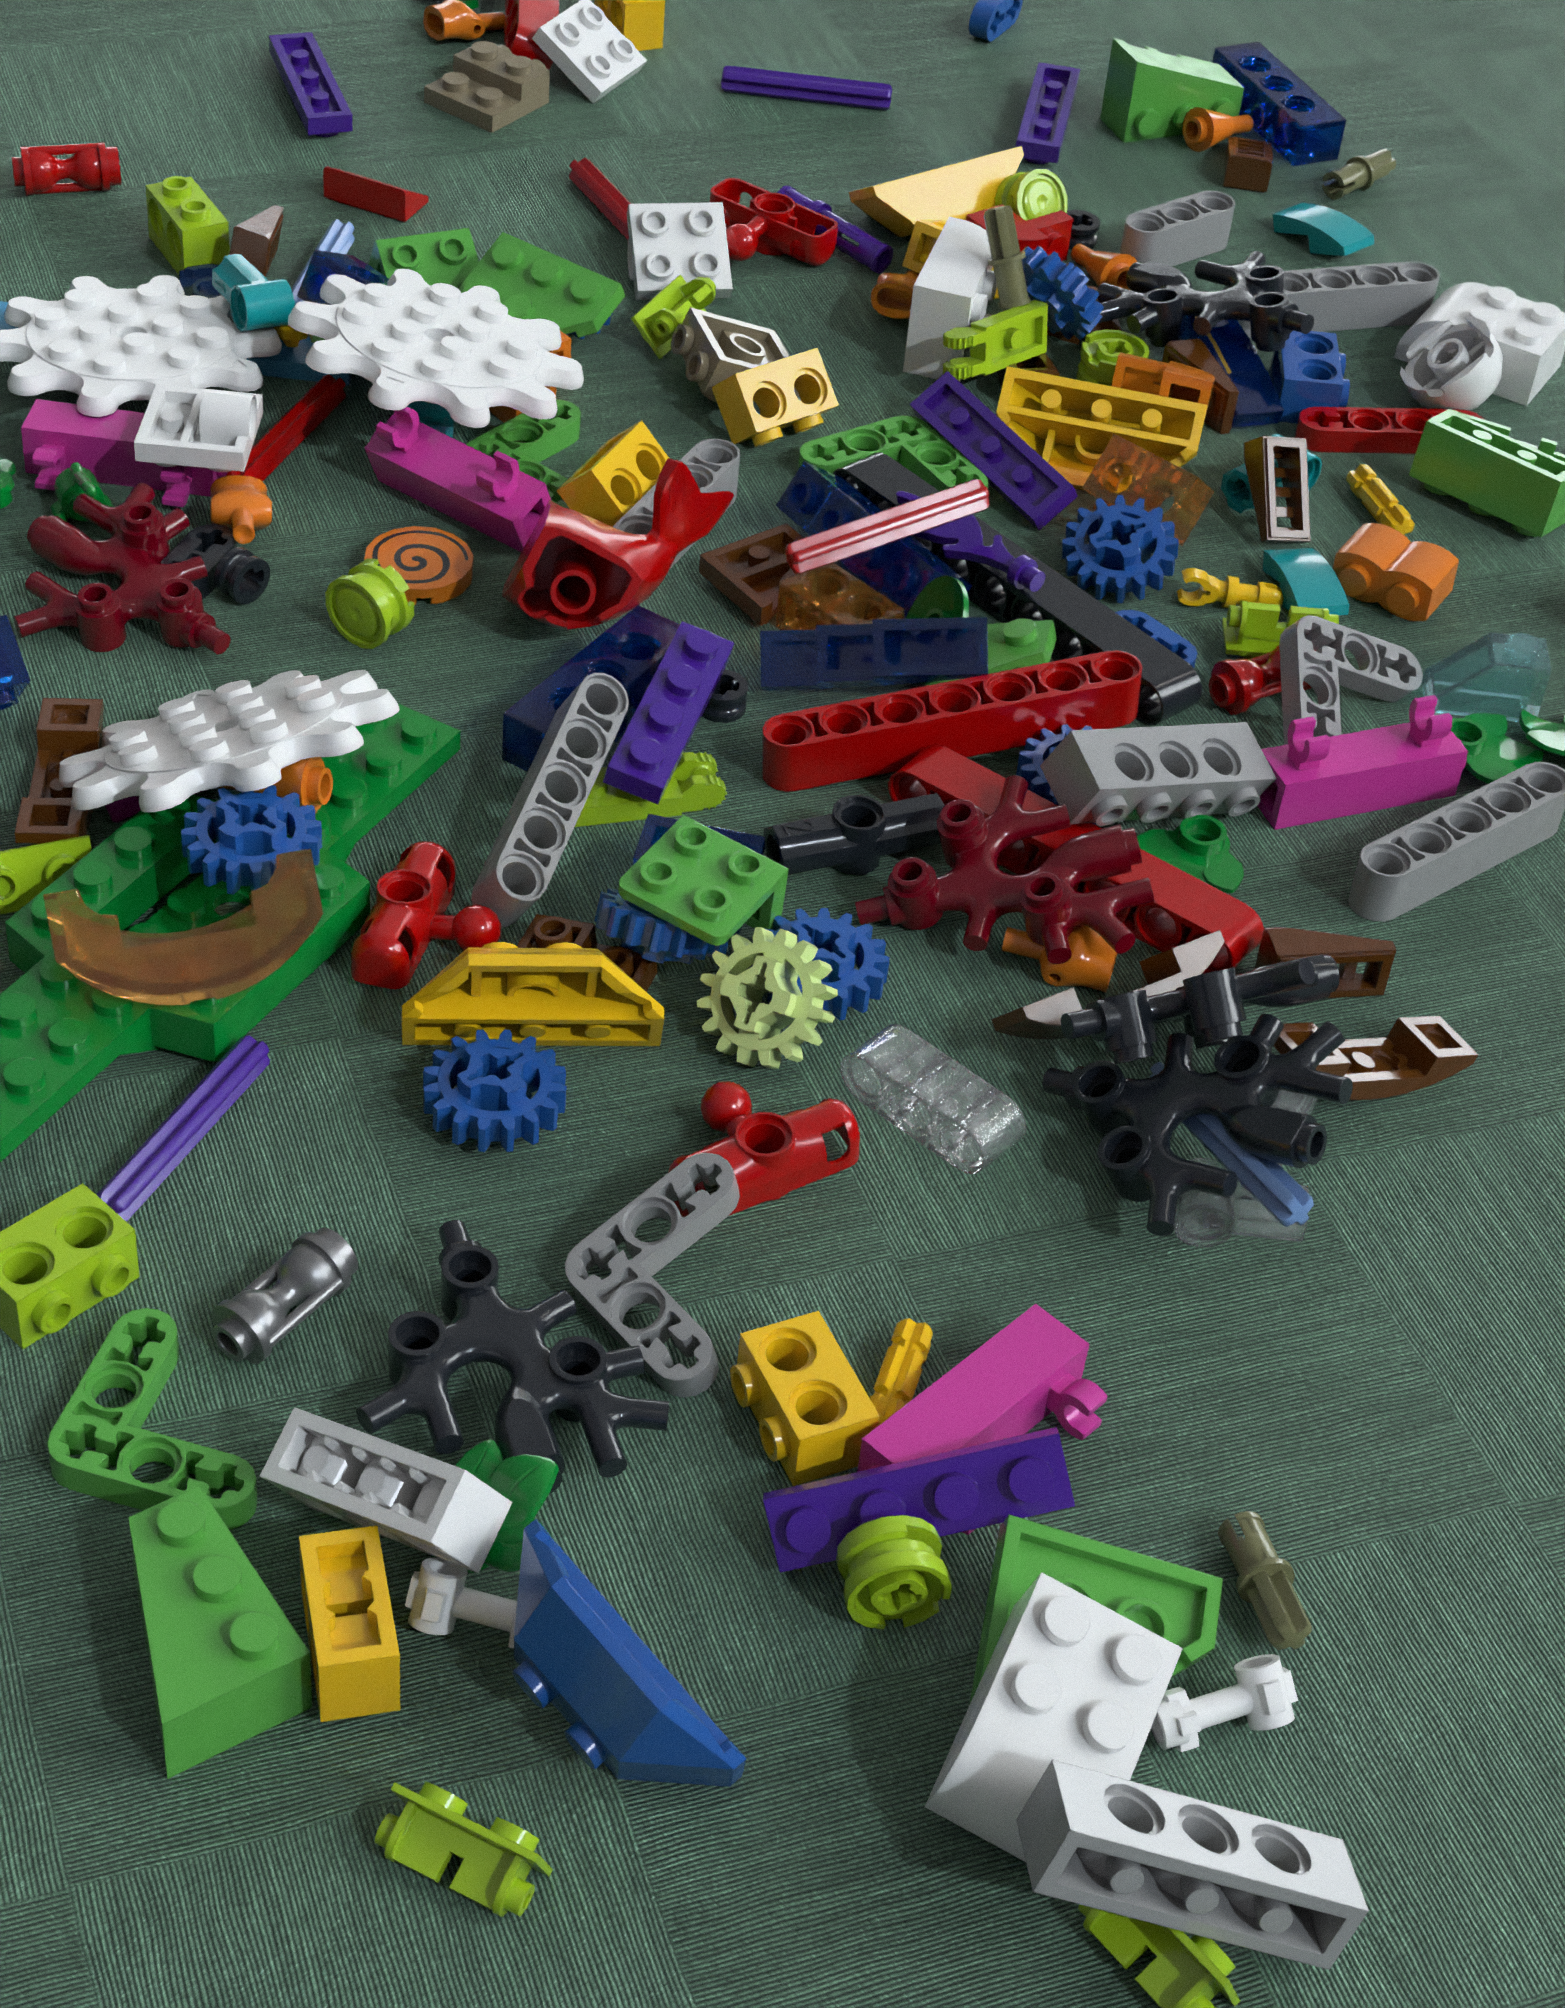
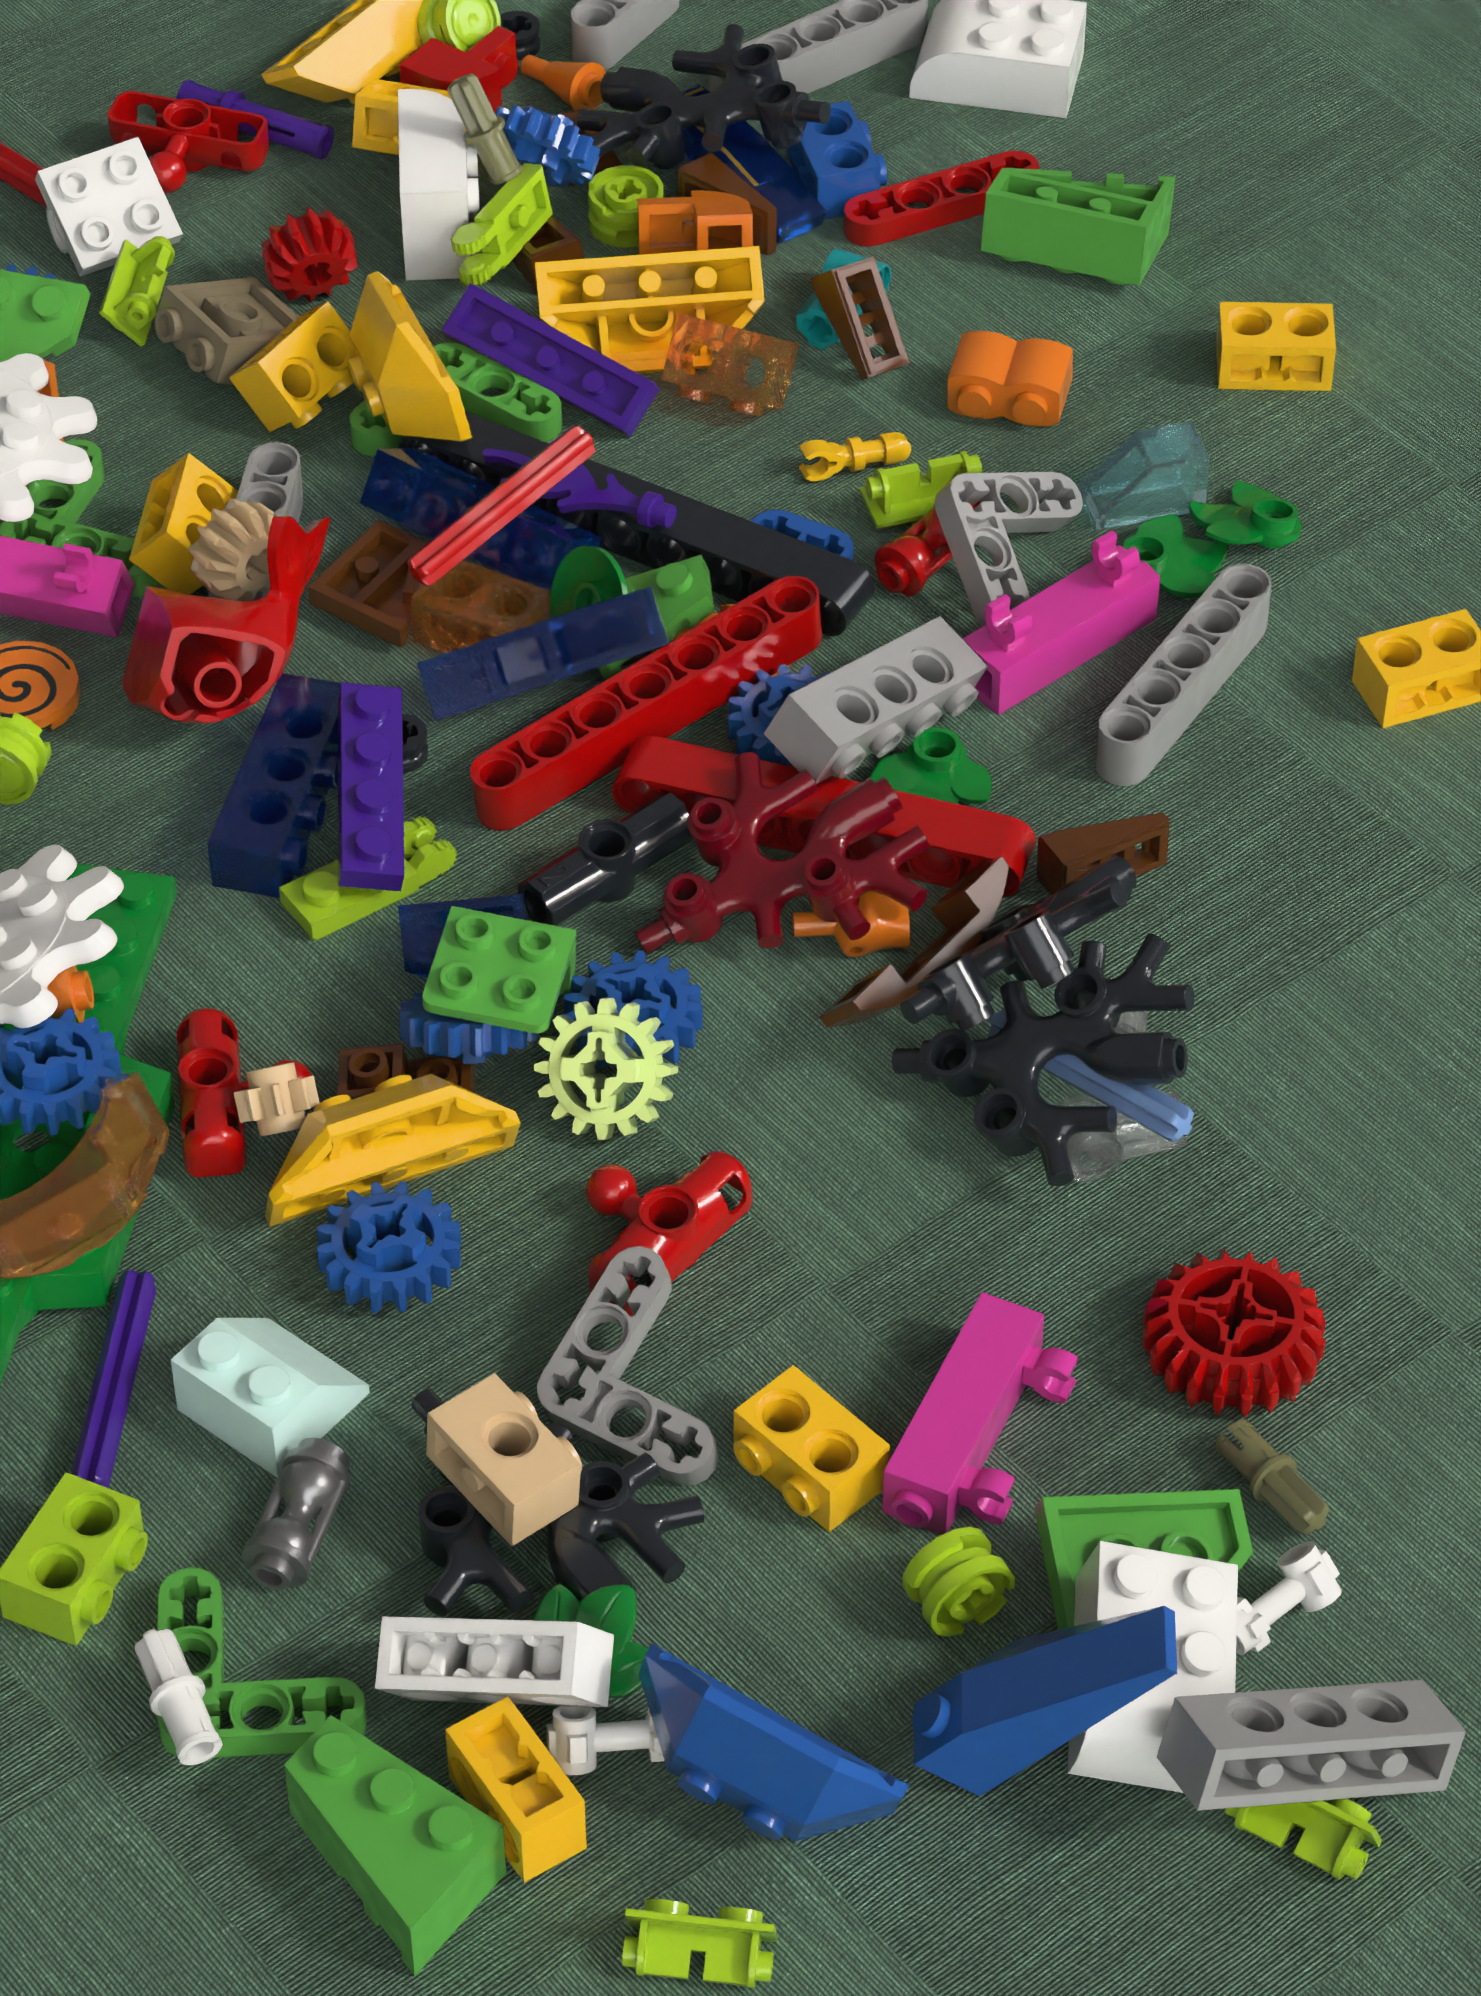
camera: 15 degrees left, 5 degrees up
light grey beam [471,673,629,927] -> none
dark purple plate [763,1427,1075,1573] -> none
clear beam [840,1024,1026,1174] -> none
yellow axle [870,1318,933,1426] -> none
orange piece [871,270,920,319] -> none
blue gear [1062,495,1179,603] -> none
teal slope [1262,548,1349,615] -> none
reddish brown slope [1273,1015,1479,1100] -> none
yellow axle [1346,464,1415,535] -> none
white cylinder [1400,316,1503,411] -> none
none -> white axle [135,1628,223,1765]
none -> light aqua slope [170,1318,370,1478]
none -> tan gear [188,498,274,601]
none -> tan gear [234,1062,319,1137]
none -> red gear [261,207,358,303]
none -> yellow wedge [347,271,472,441]
none -> tan brick [426,1373,582,1547]
none -> blue wedge [912,1606,1177,1796]
none -> red gear [1142,1247,1326,1419]

